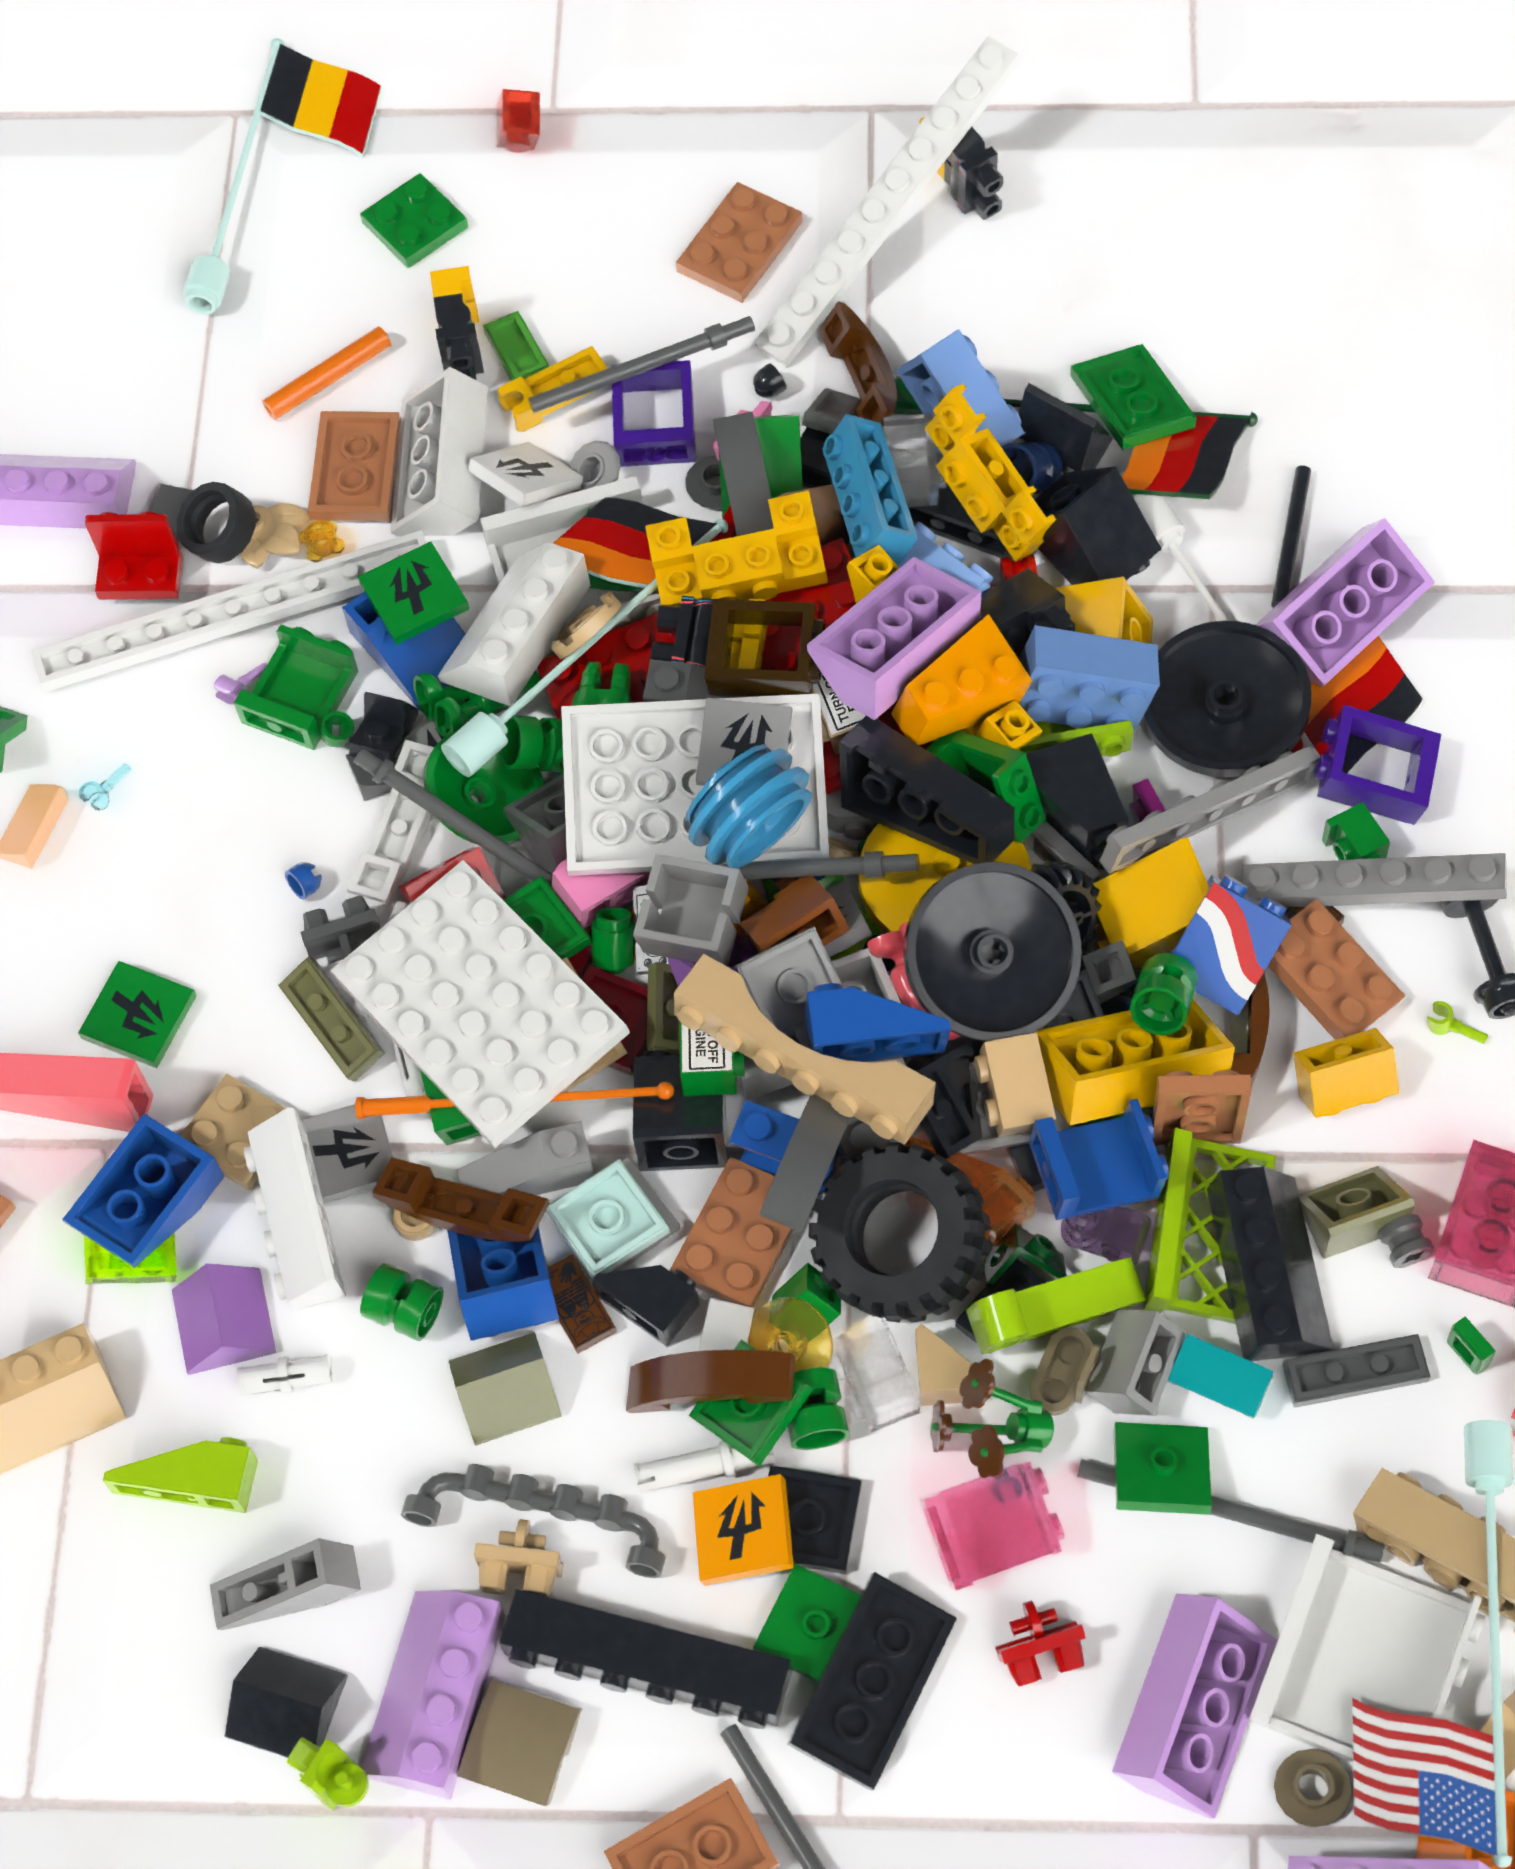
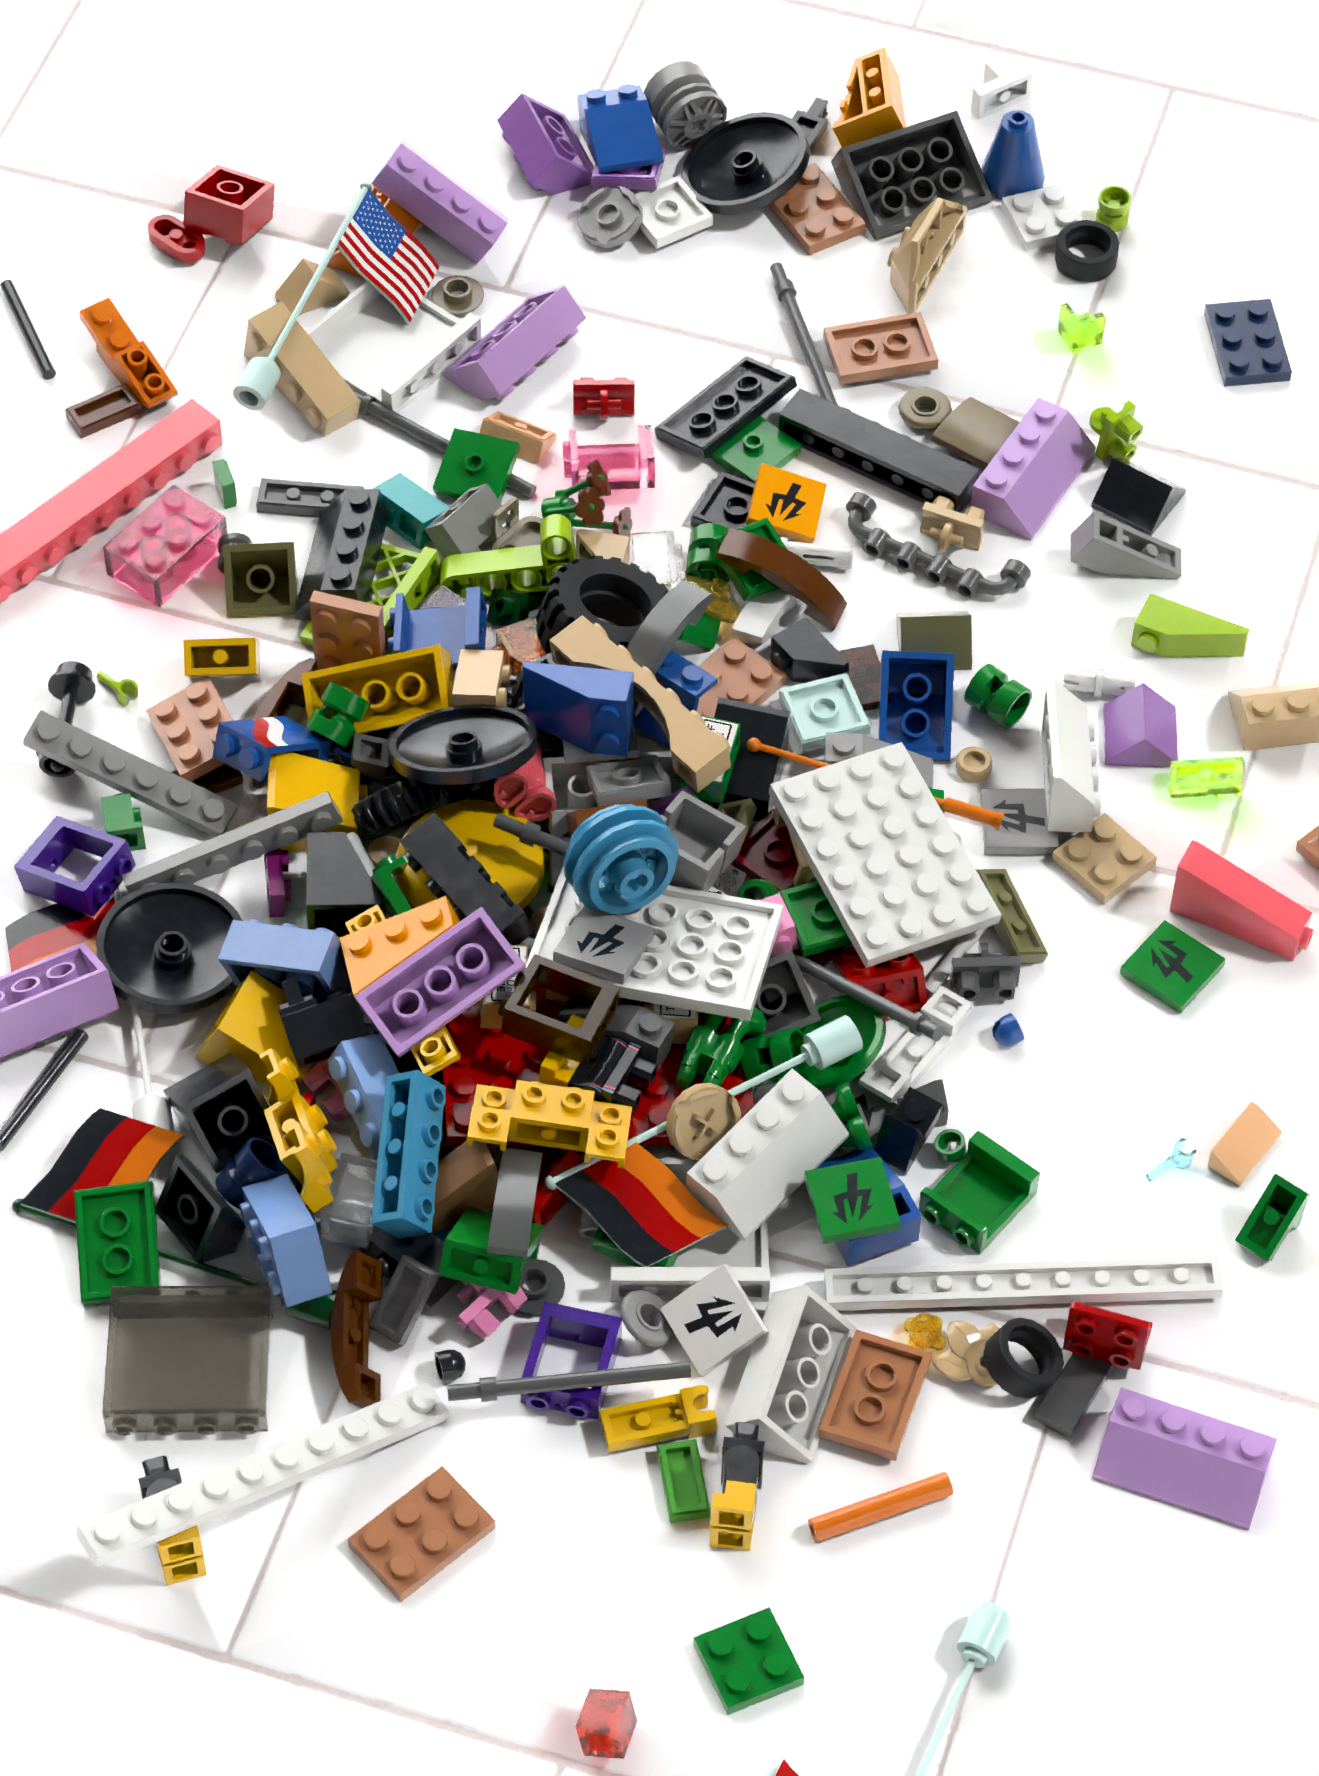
camera: 170 degrees left, 10 degrees down
blue slope [62,1114,225,1268] -> none
lavender hand [213,662,267,705] -> none
reddish brown slope [372,1157,550,1242] -> none
none -> clear smoke panel [102,1285,274,1436]
none -> light nougat slope [479,411,557,464]
none -> piece [898,387,952,429]

